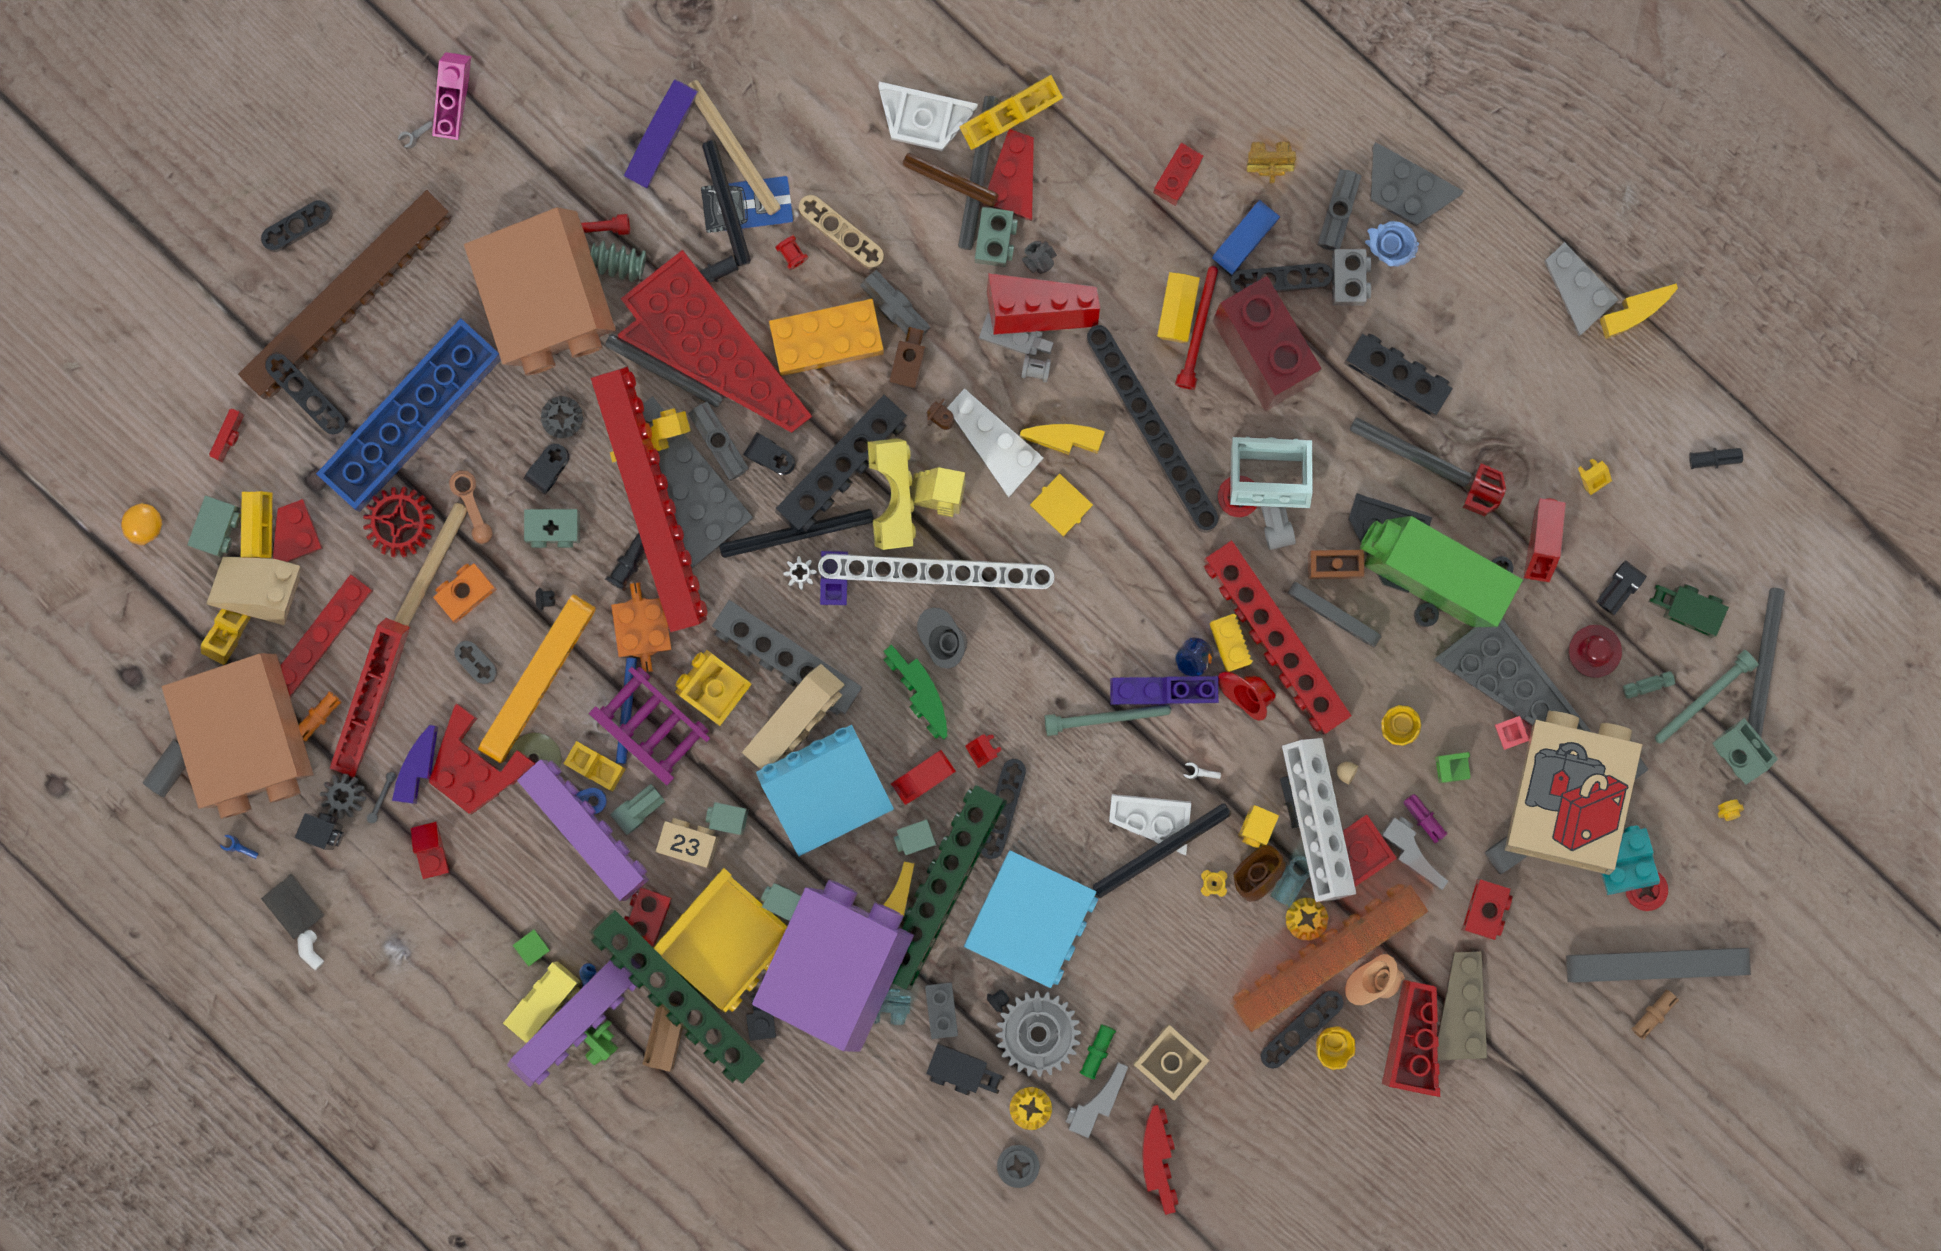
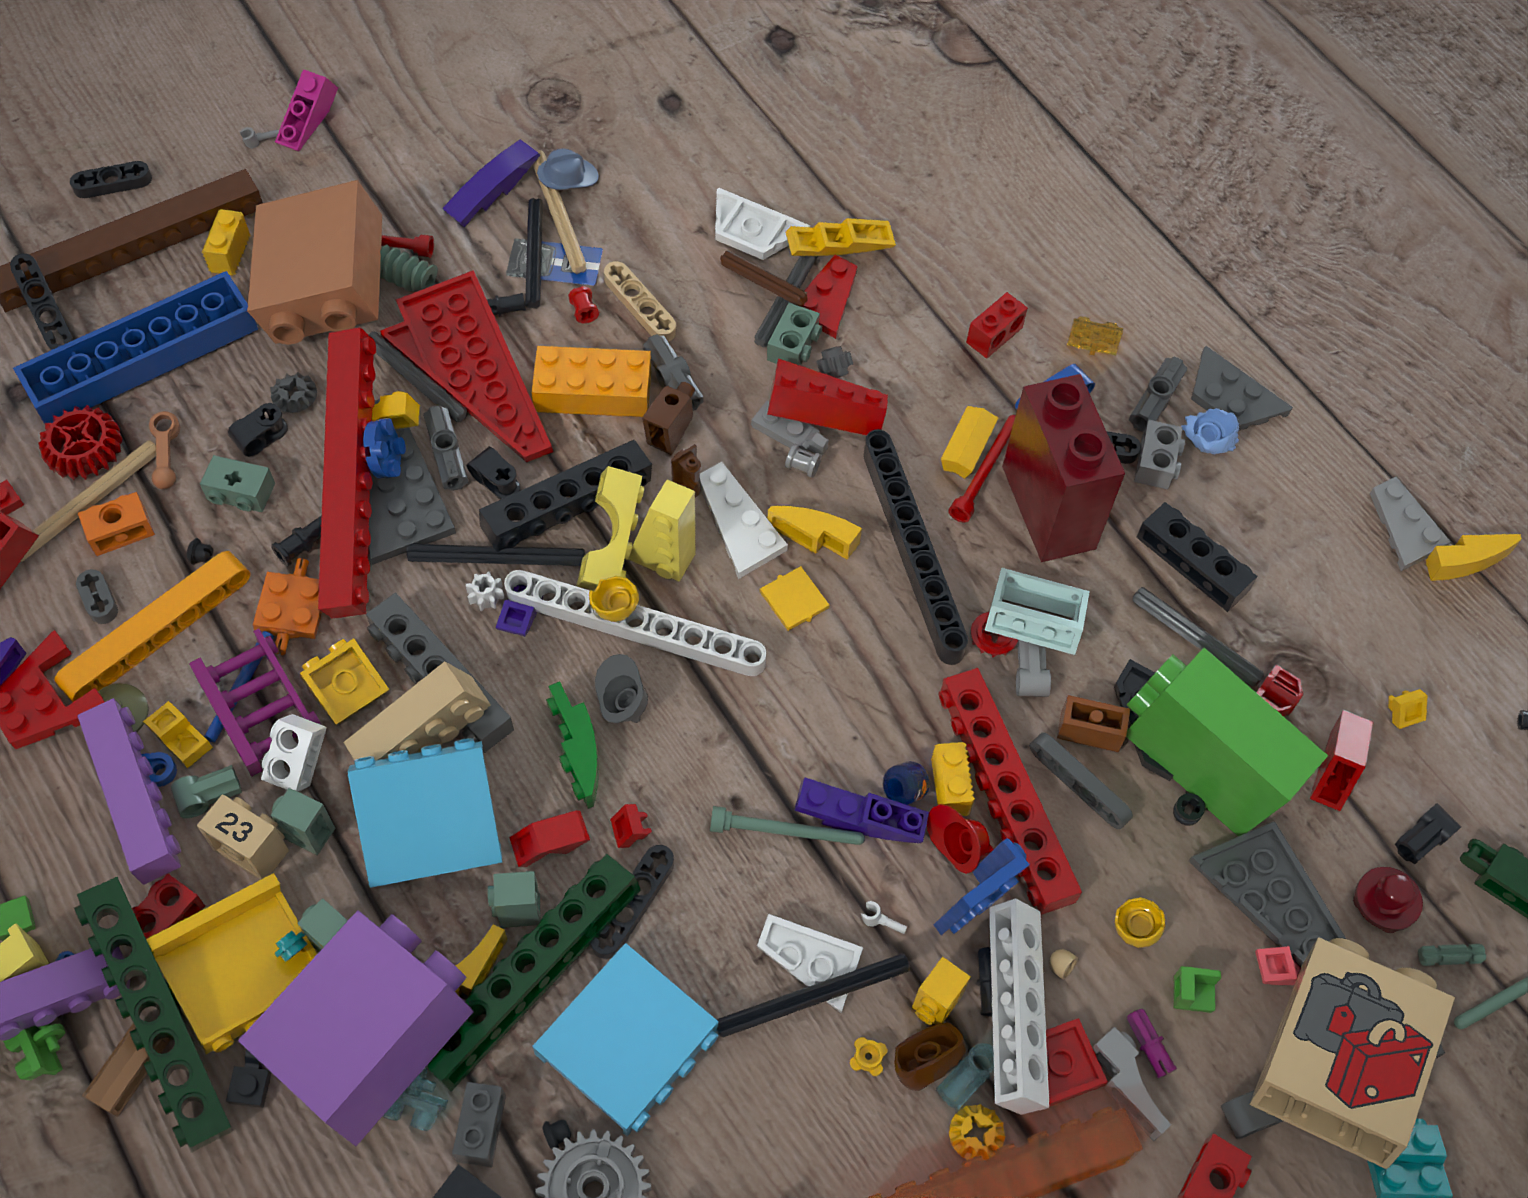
camera: 10 degrees right, 25 degrees down
none -> yellow brick [201,209,251,276]
none -> white brick [261,714,327,792]
none -> teal plate [274,931,307,962]
none -> blue plate [363,418,406,478]
none -> sand blue piece [537,148,599,190]
none -> yellow hair [589,576,639,622]
none -> blue bracket [933,838,1029,935]

